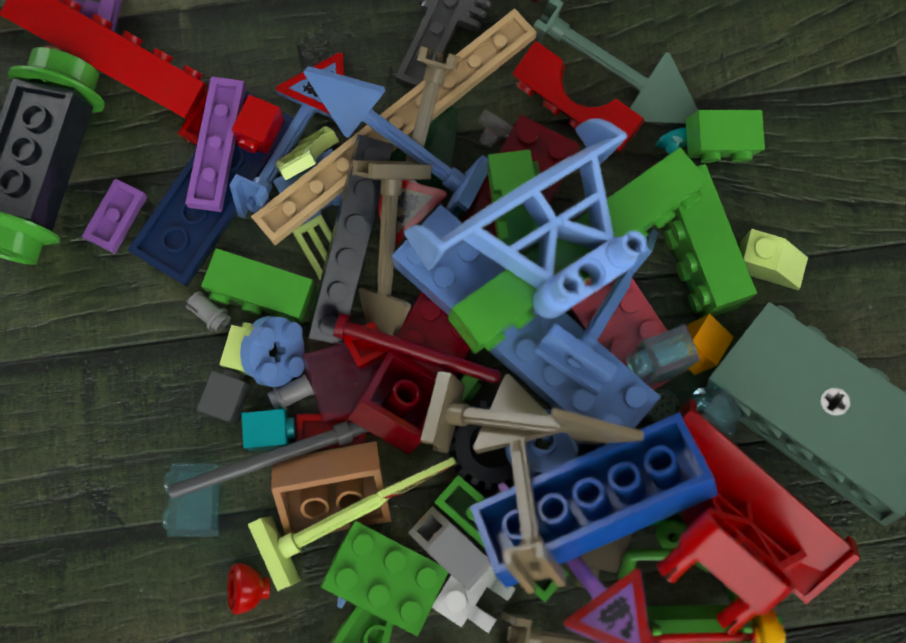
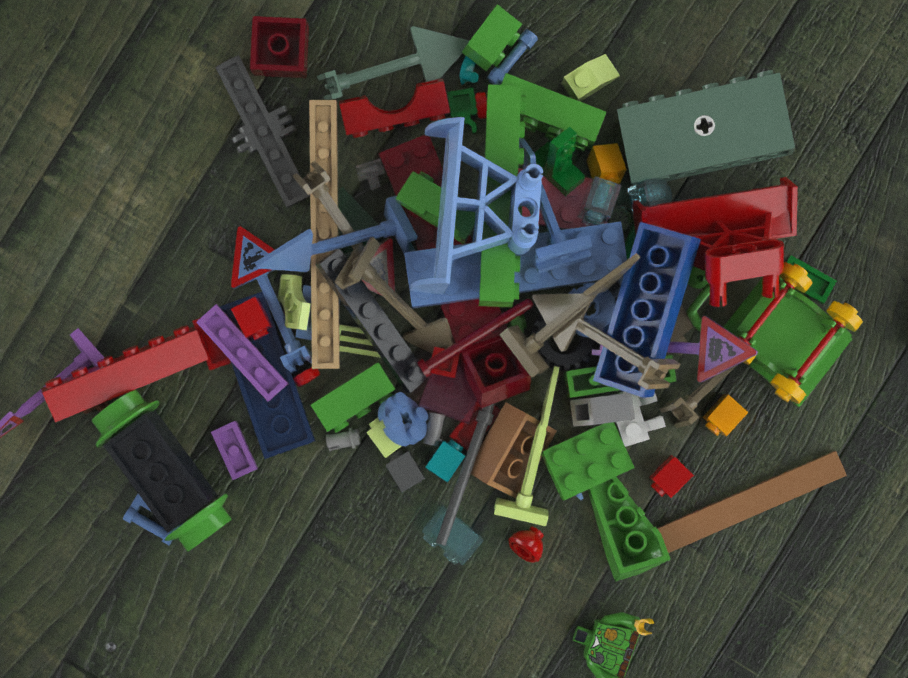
camera: 55 degrees left, 10 degrees up
none -> red tile [293,367,320,387]
none -> green plate [447,88,477,134]
none -> medium blue bar [487,29,538,85]
none -> green bracket [535,127,585,197]

